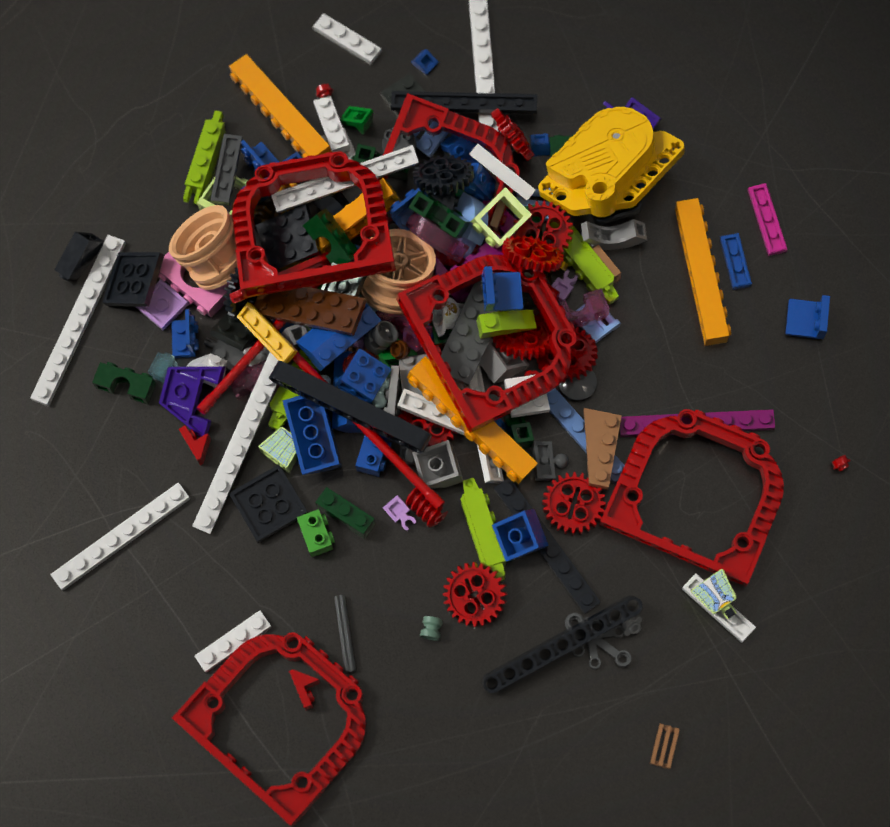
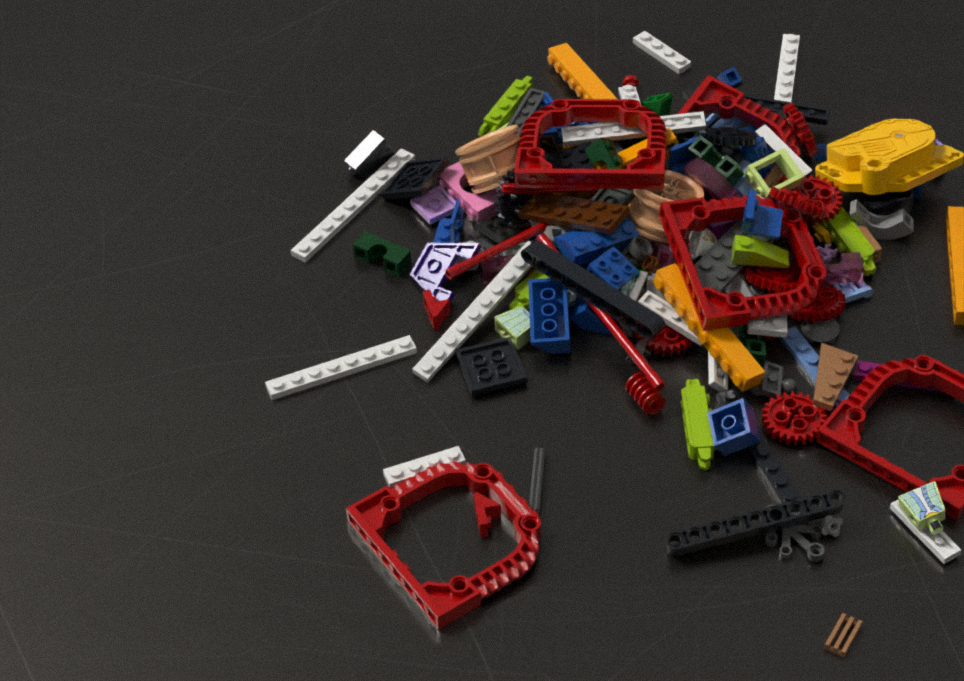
camera: 10 degrees right, 25 degrees down
clear light blue brick [148,352,178,383] -> none
yellow tile [236,302,298,364] -> none
bright green brick [297,509,335,557] -> none
dark green arch [315,487,376,540] -> none
blue brick [355,434,392,477] -> none
lavender plate [383,495,417,530] -> none
light grey slope [412,440,464,488] -> none
sand green wheel [420,616,443,641] -> none
red gear [443,562,507,627] -> none

